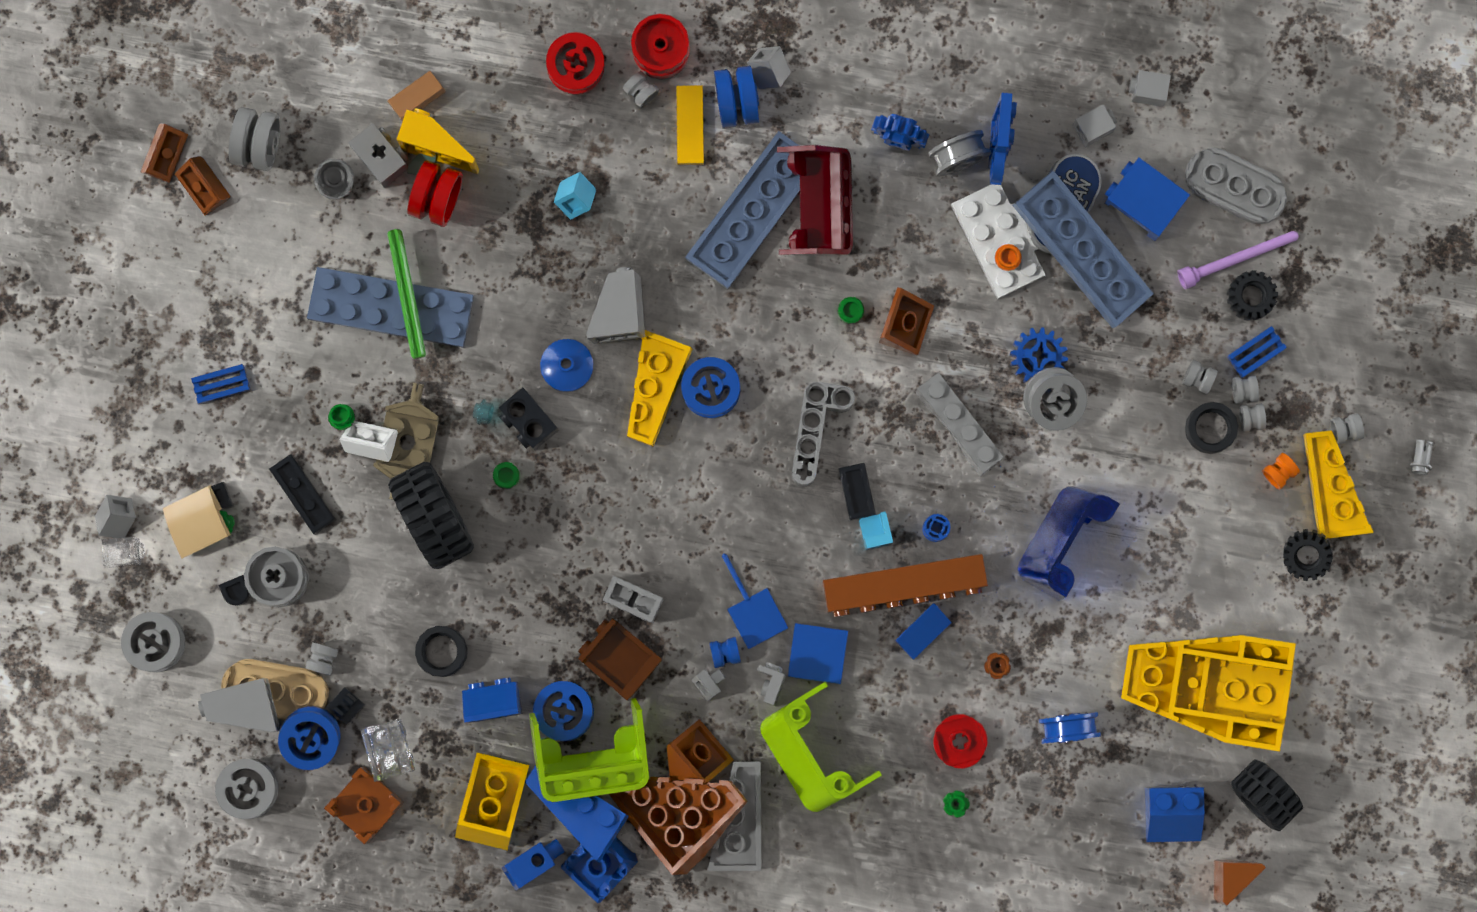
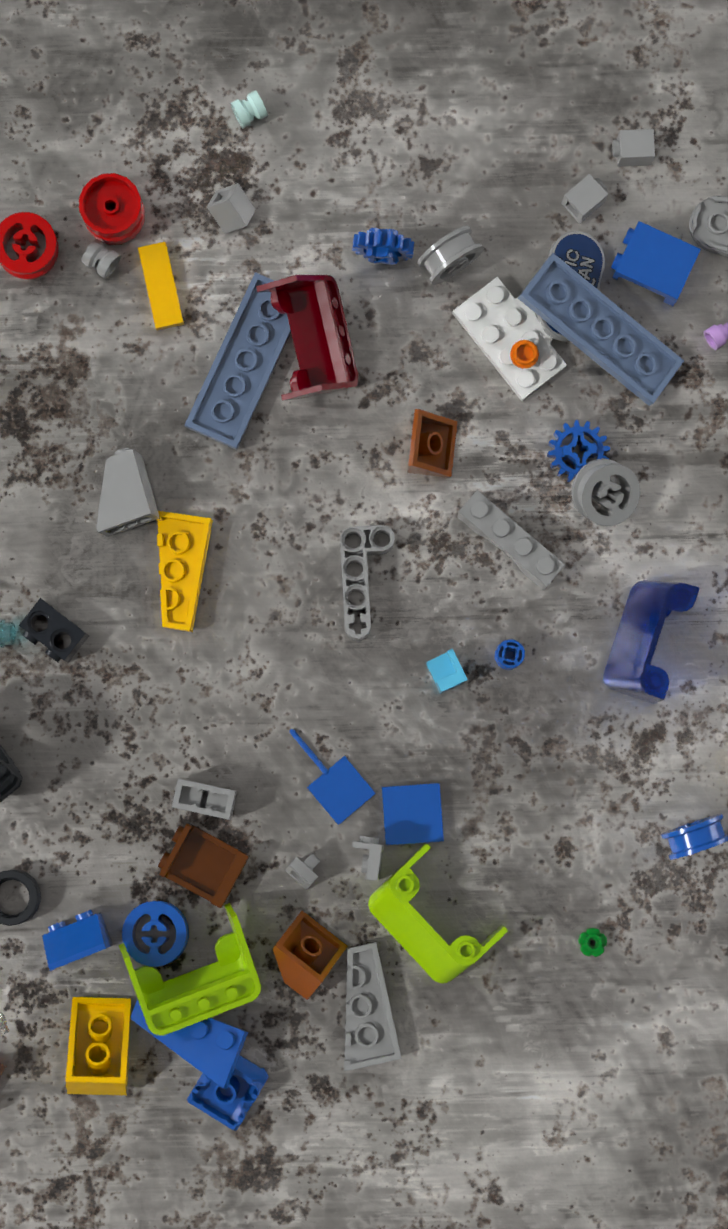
camera: 15 degrees left, 0 degrees up
green tile [493,462,520,489] -> none
blue torso [501,839,565,890] -> none
blue dish [540,339,593,392] -> none
medium azure panel [554,172,596,220] -> none
dark orange slope [609,777,748,875] -> none
blue wheel [681,357,740,419] -> none
blue wheel [709,637,741,668] -> none
blue wheel [714,65,759,129] -> none
dark orange brick [822,554,988,617] -> none
green tile [838,297,864,324] -> none
black tile [838,463,876,521] -> none
blue slope [895,603,952,660] -> none
red plate [933,714,988,768] -> none
dark orange plate [984,653,1011,679] -> none
blue plate [988,93,1017,185] -> none

